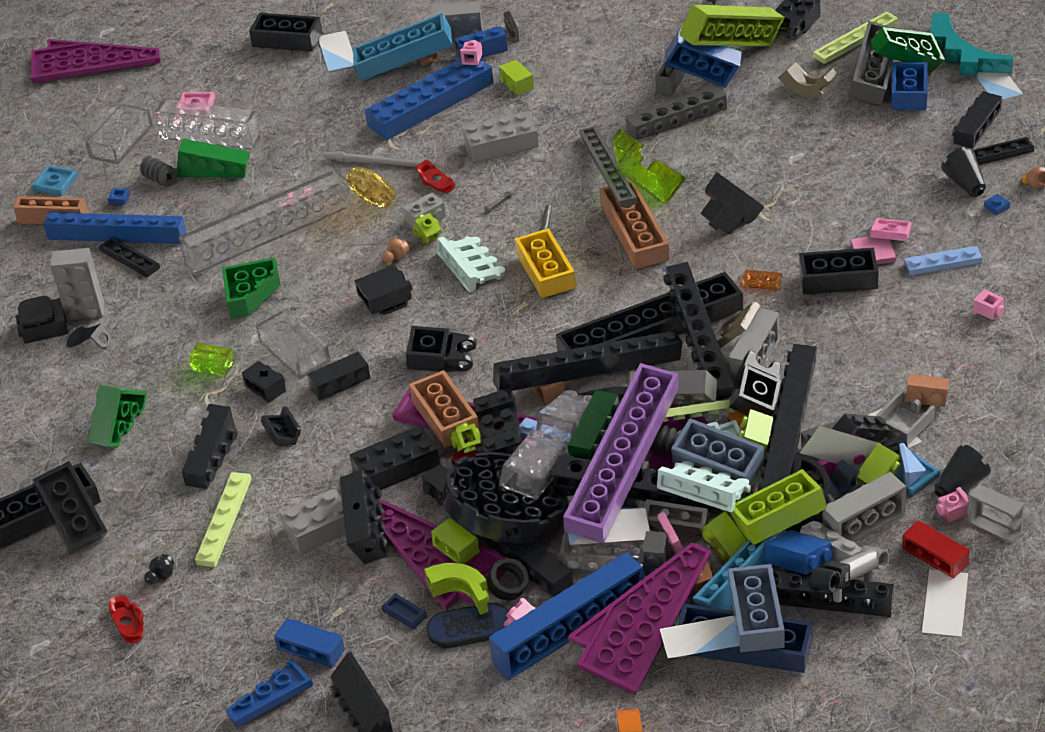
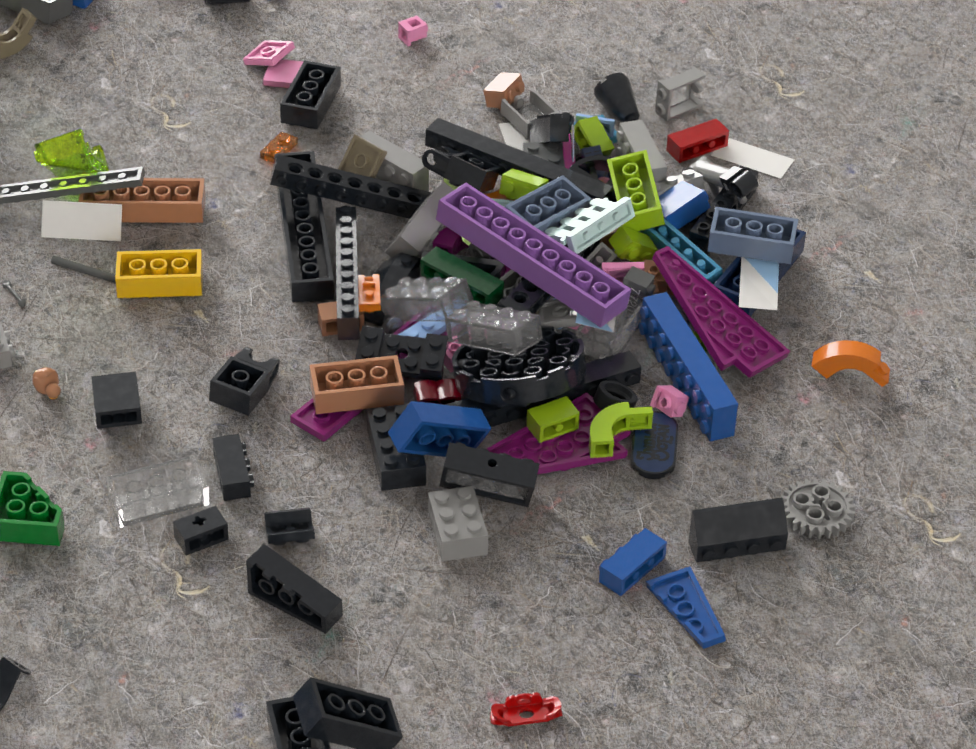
camera: 80 degrees left, 0 degrees up
green brick [88,385,147,447] -> none
black animal [144,554,174,585] -> none
clear neon green brick [189,343,235,375] -> none
yellowish green plate [195,472,252,567] -> none
dark blue tile [381,593,427,630] -> none
lime brick [413,213,442,245] -> none
light aqua fence [437,236,505,293] -> none
lime brick [451,423,481,453] -> none
black brick [701,172,764,234] -> none
light blue plate [904,246,982,276] -> none
bright pink brick [936,487,969,523] -> none
none -> white sticker [41,200,122,241]
none -> orange plate [358,274,381,313]
none -> blue brick [388,401,491,457]

